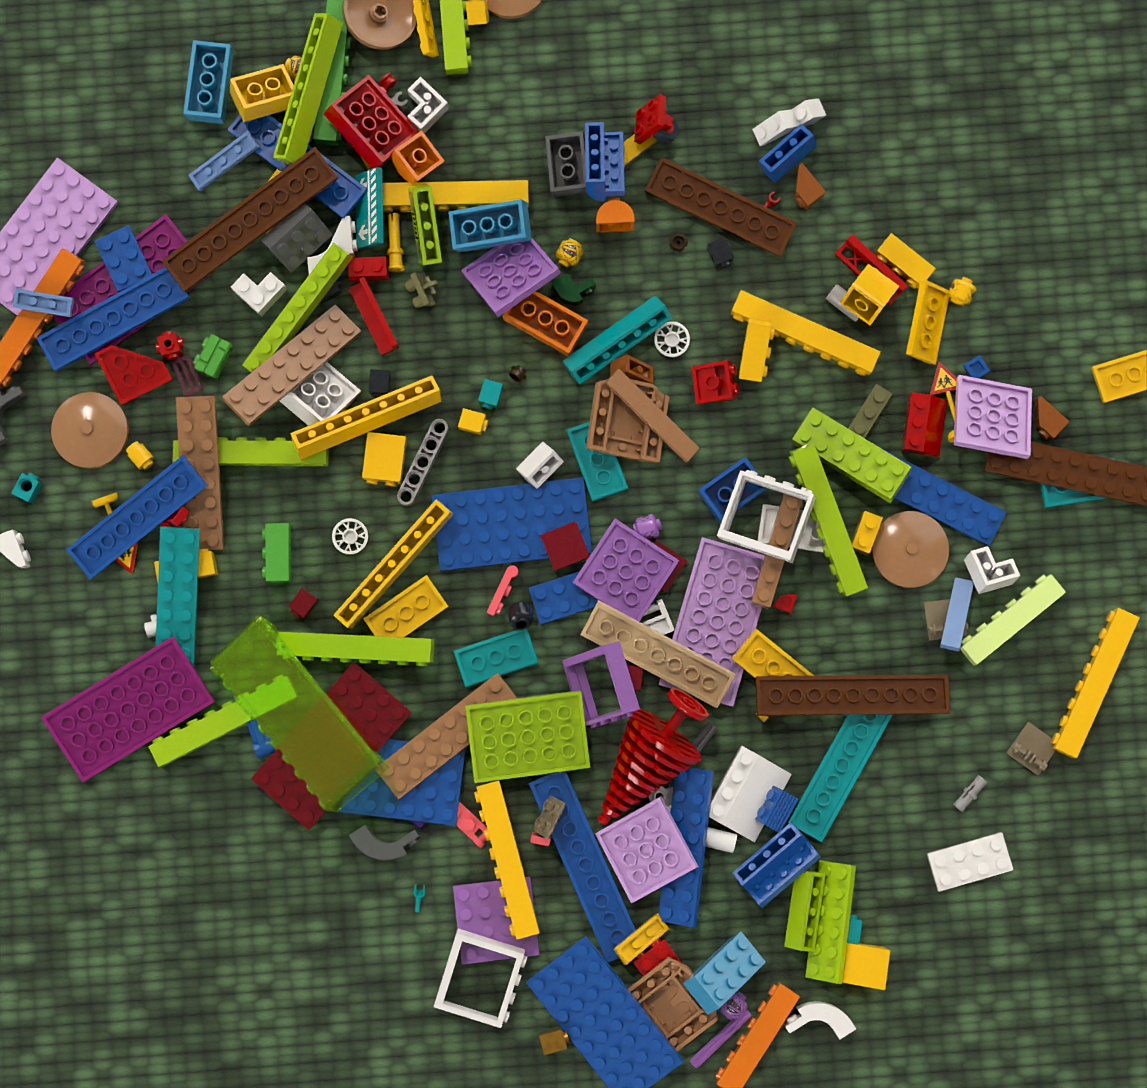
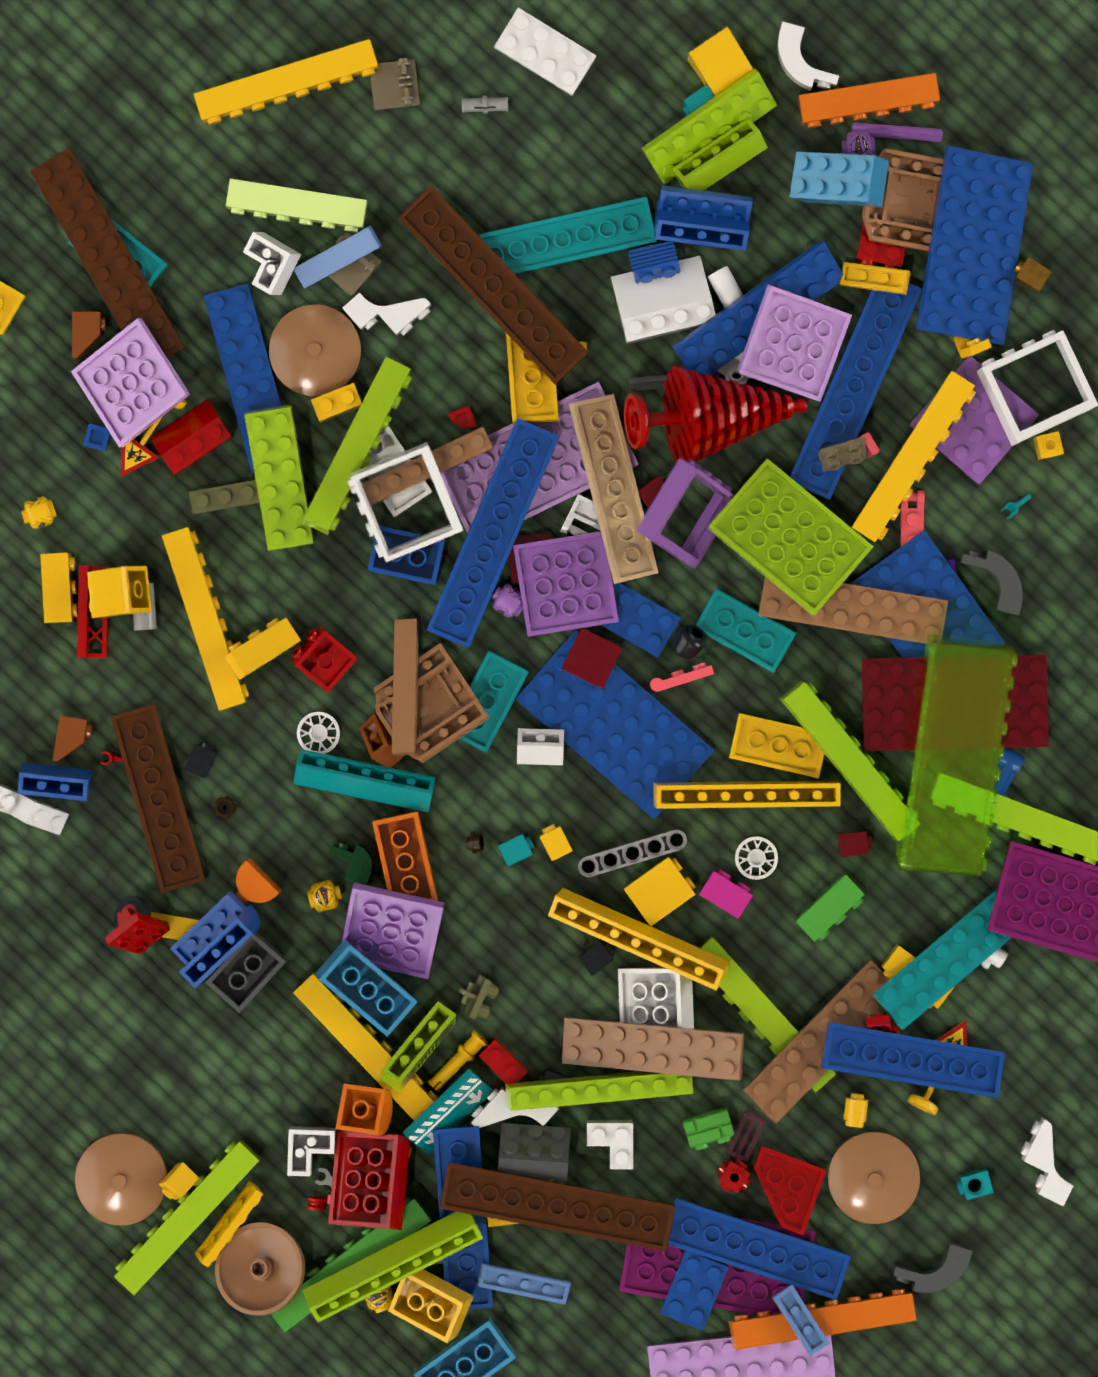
camera: 135 degrees left, 5 degrees up
red fence [349,277,399,356] -> none
yellow plate [906,280,949,364] -> none
none -> white arch [343,293,431,336]
none -> blue plate [426,418,560,648]
none -> dark pink brick [699,869,753,919]
none -> yellow bracket [953,337,992,359]
none -> yellow brick [1033,431,1064,460]

